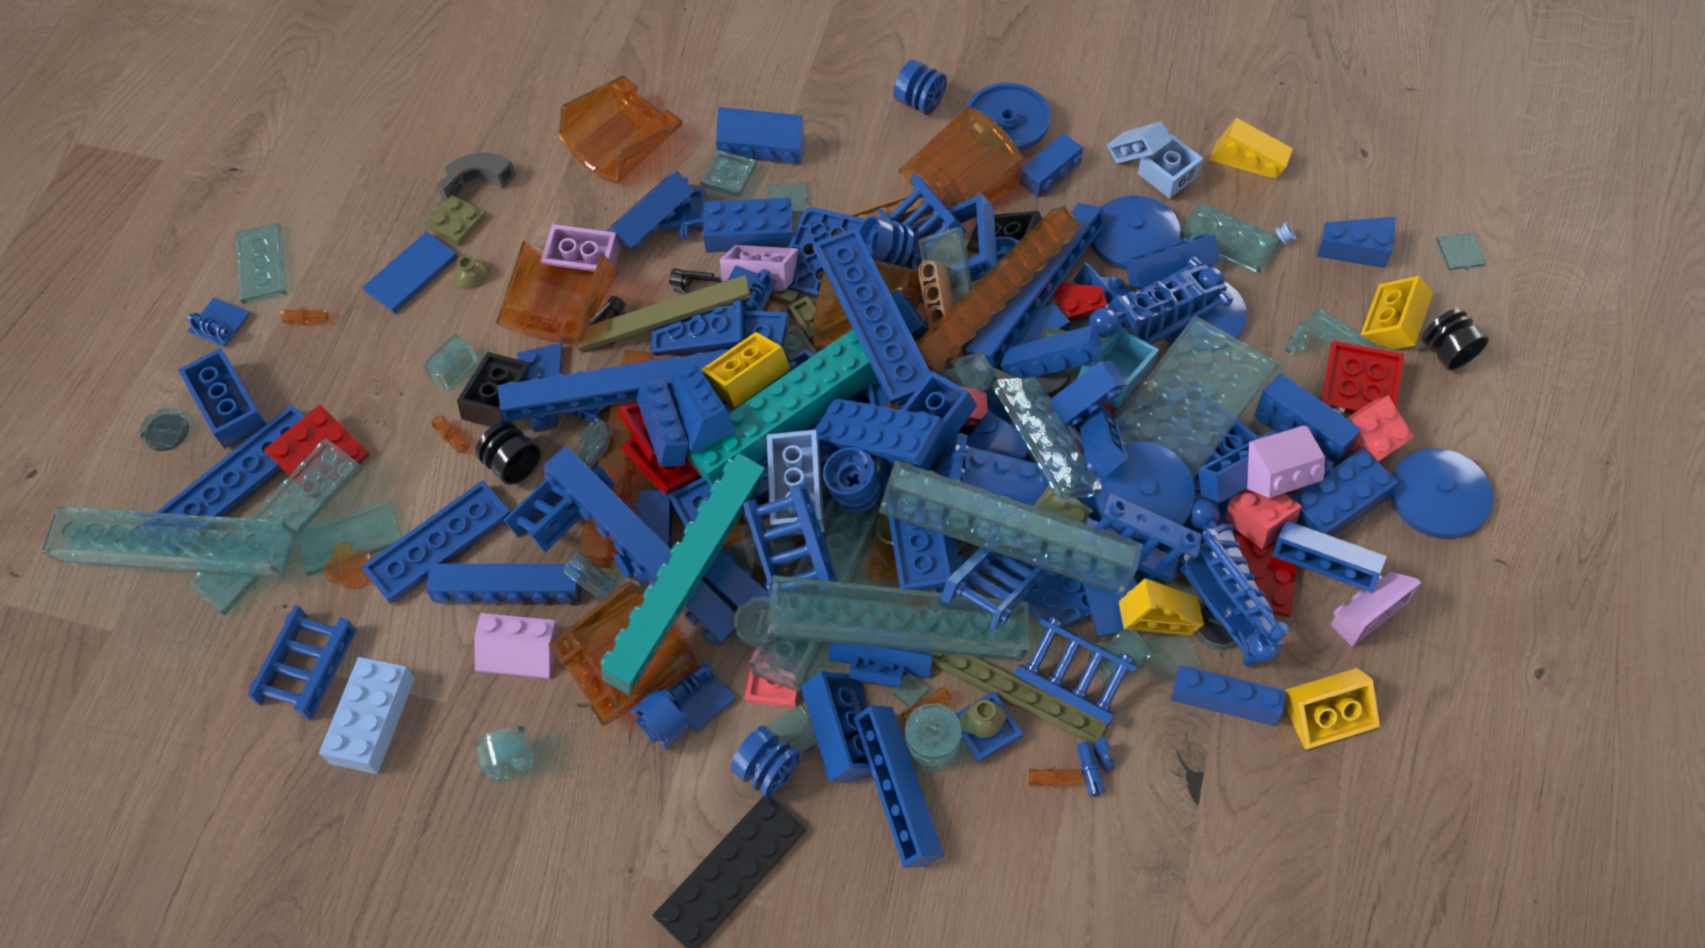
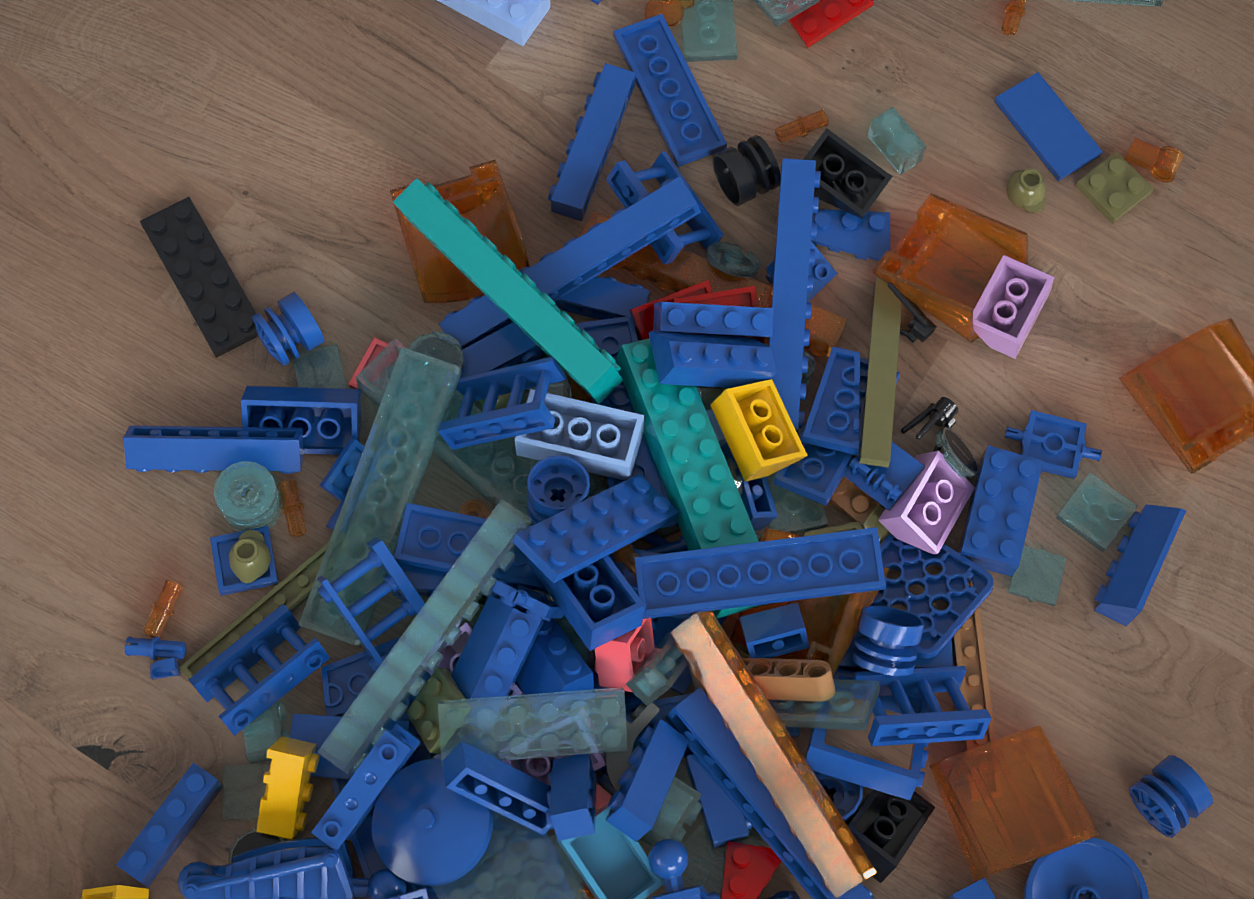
camera: 100 degrees right, 10 degrees up
dark grey arch [437,153,516,201] -> none
lavender slope [474,613,561,679] -> none
clear light blue brick [474,726,535,781] -> none
clear light blue tile [563,551,615,601] -> none
blue slope [605,170,694,250] -> none
blue brick [630,688,692,750] -> none
blue hinge [668,663,736,731] -> none
clear light blue tile [892,673,929,710] -> none
none -> tile [935,427,979,480]
none -> clear orange piece [1125,137,1184,183]

